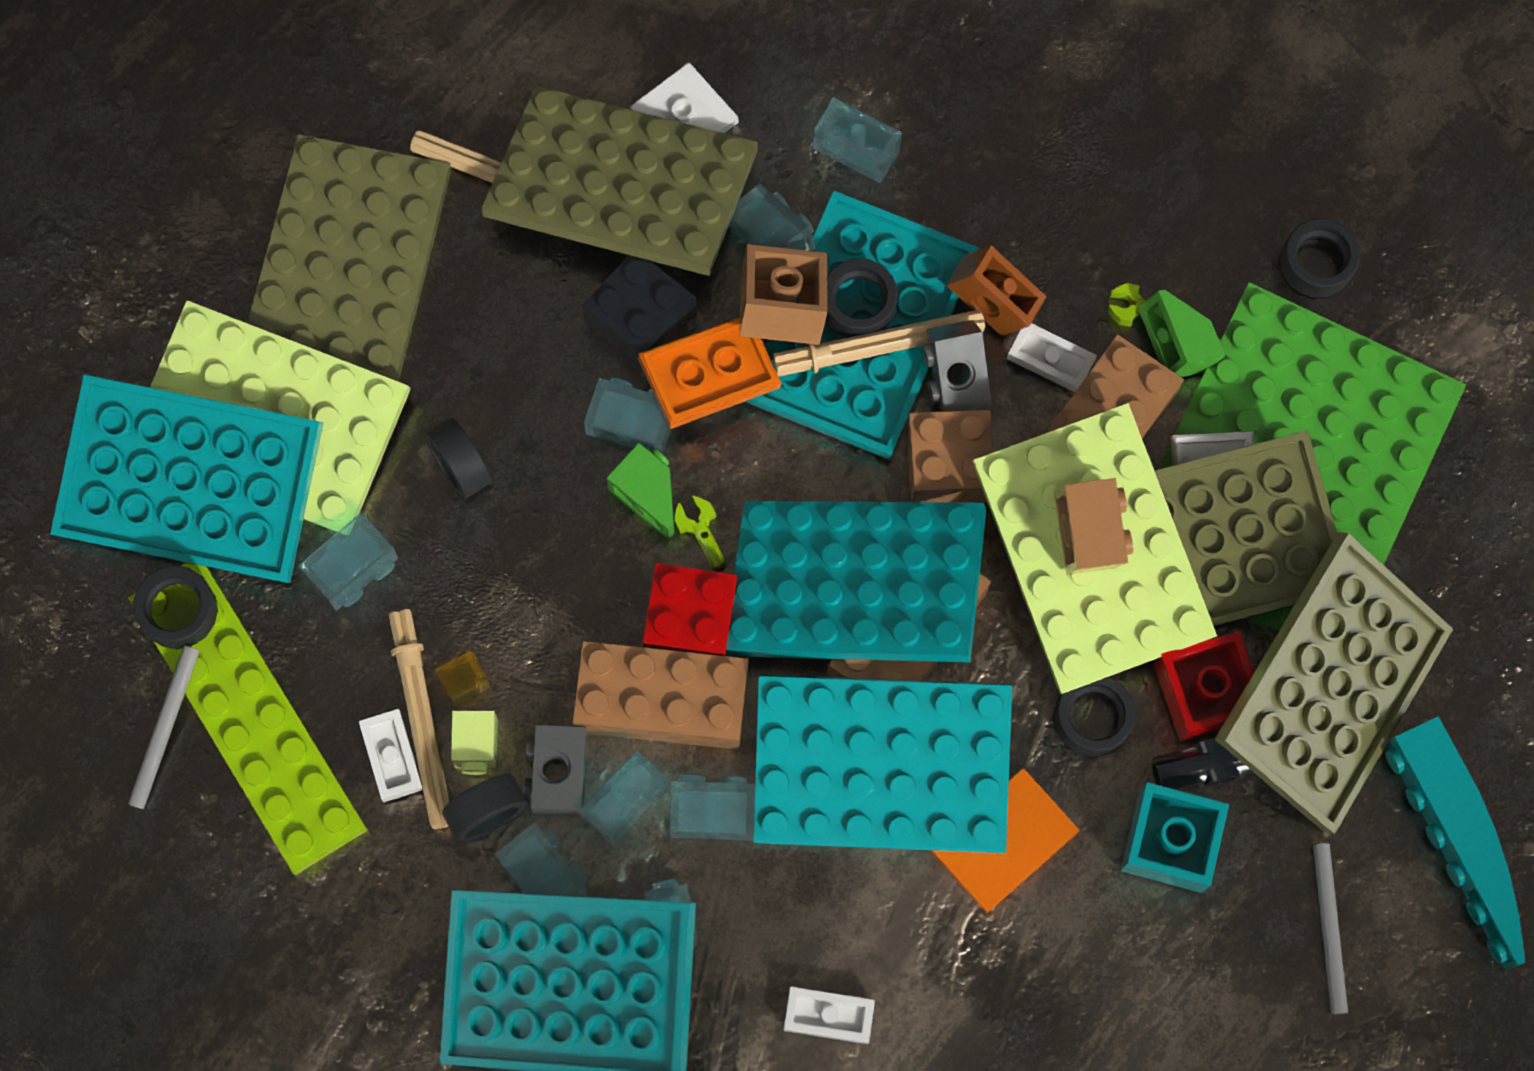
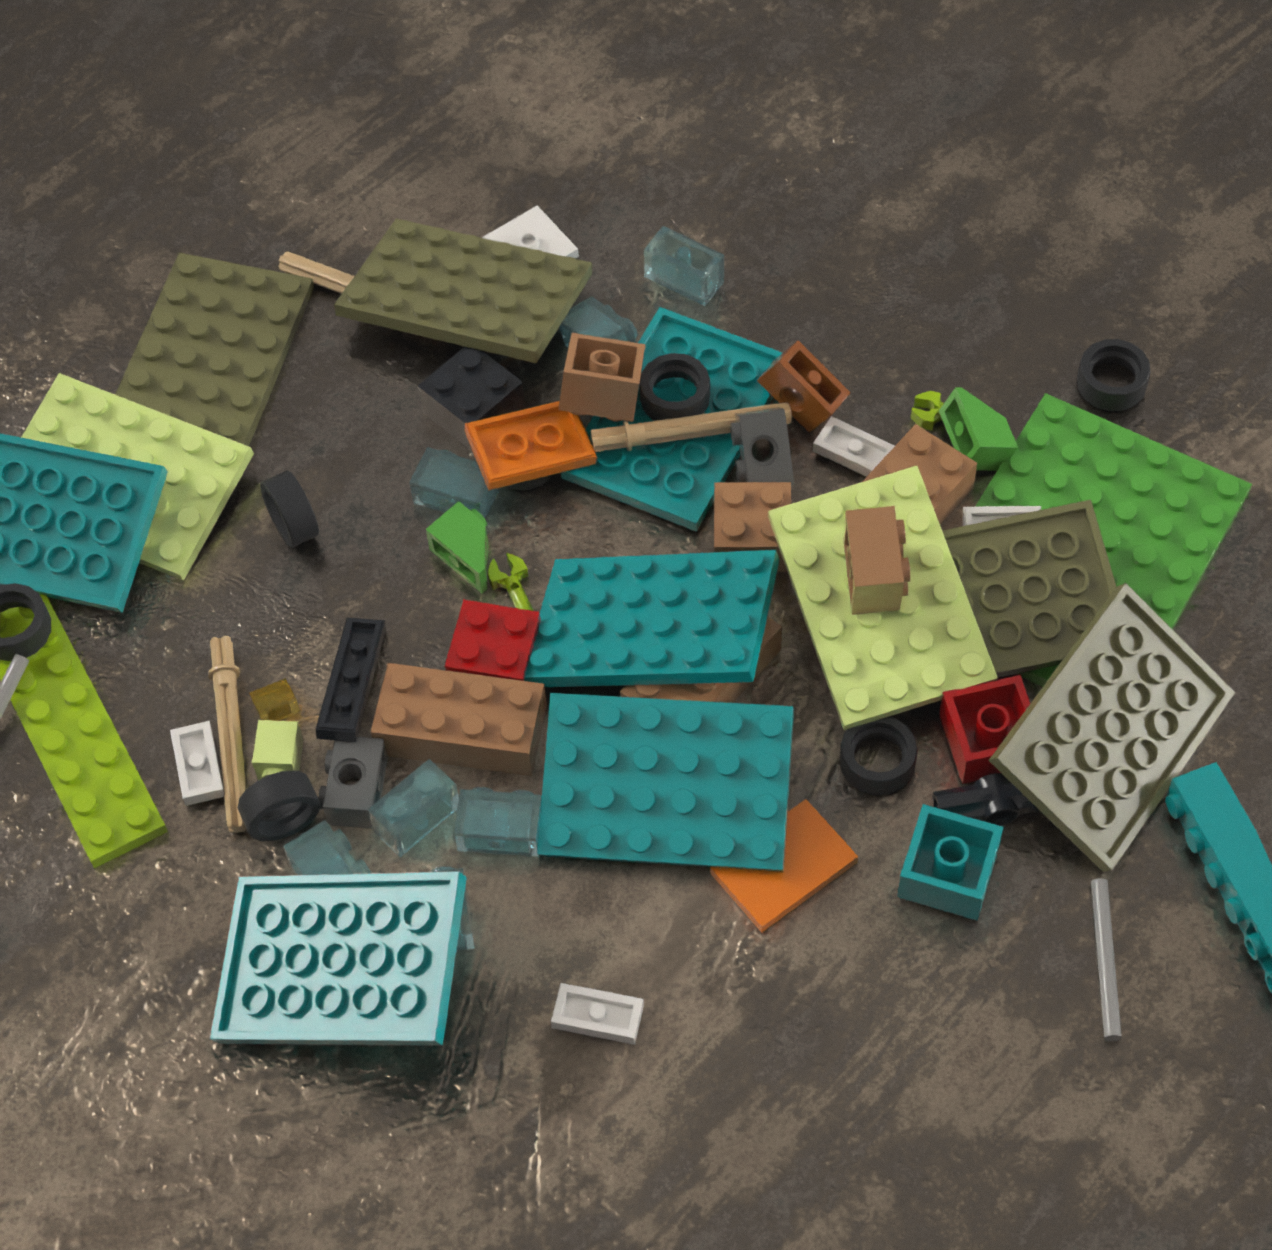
camera: 10 degrees right, 15 degrees down
clear light blue brick [298,513,398,611] -> none
none -> black tile [315,617,386,742]

